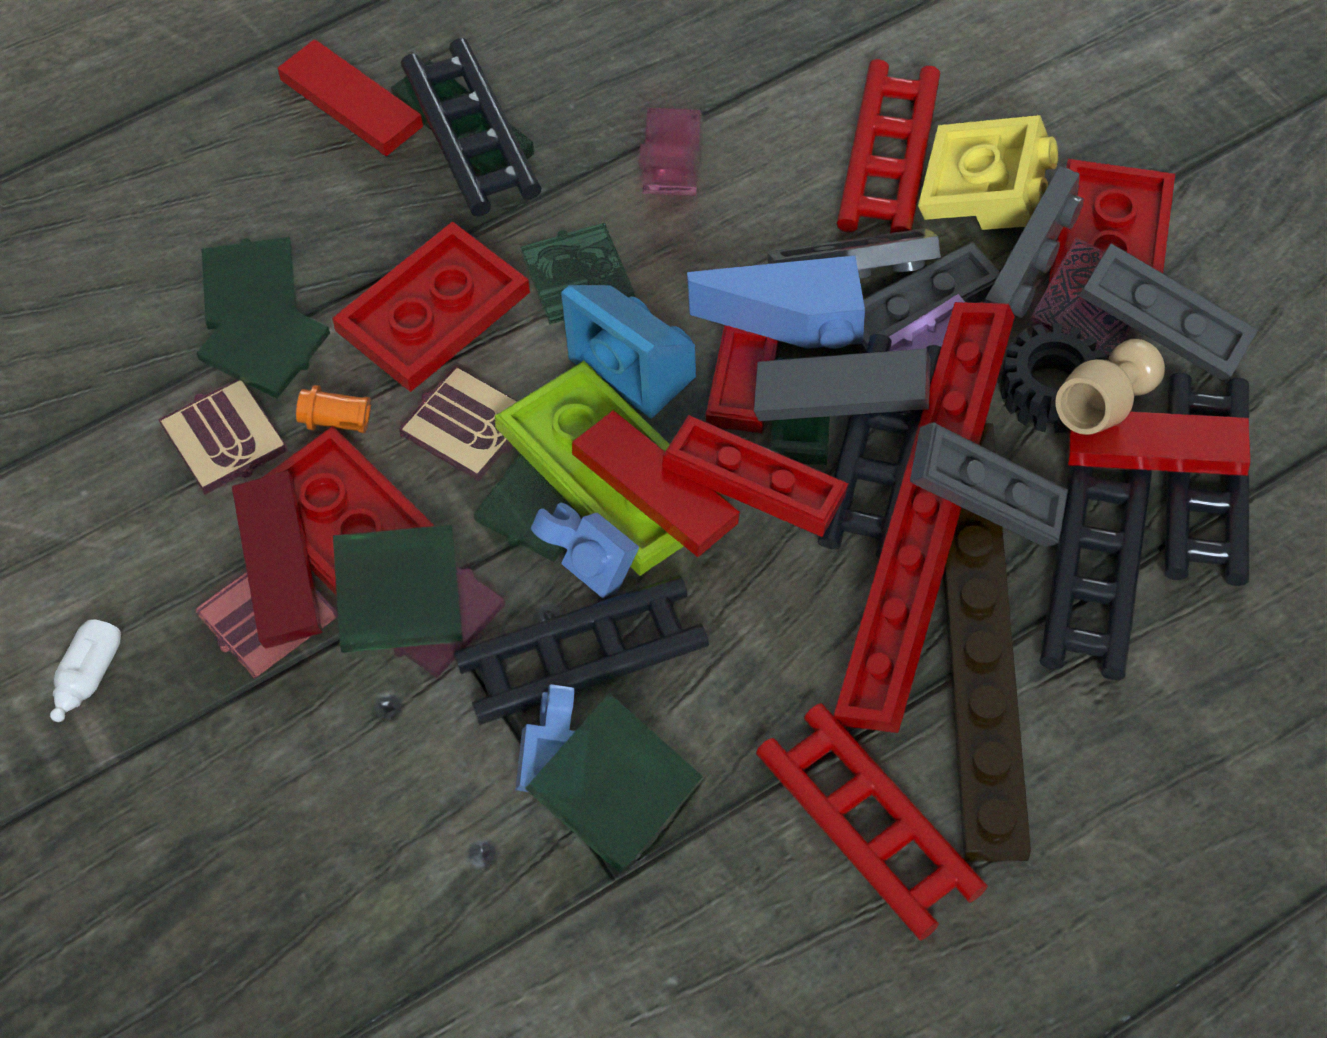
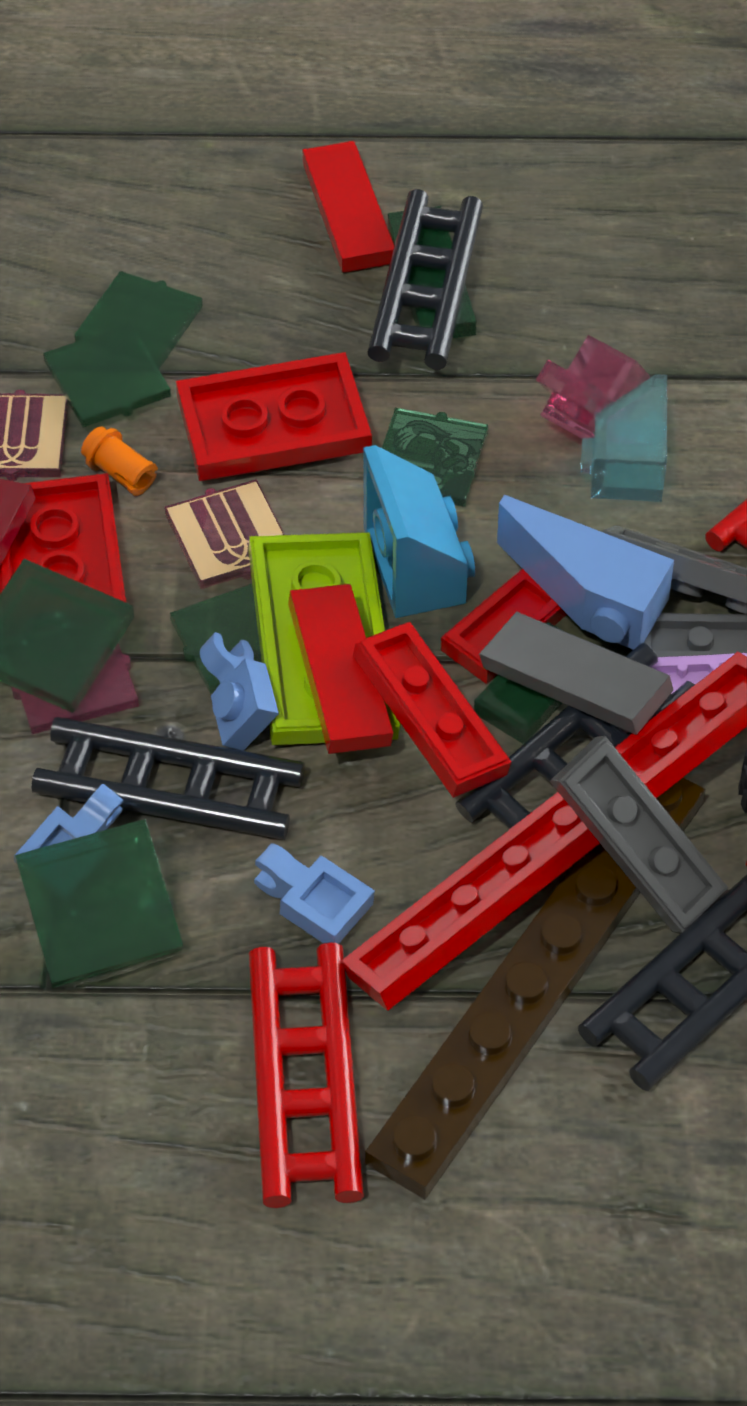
camera: 30 degrees right, 5 degrees down
none -> medium blue plate [254,843,375,944]
none -> clear light blue slope [580,374,667,502]

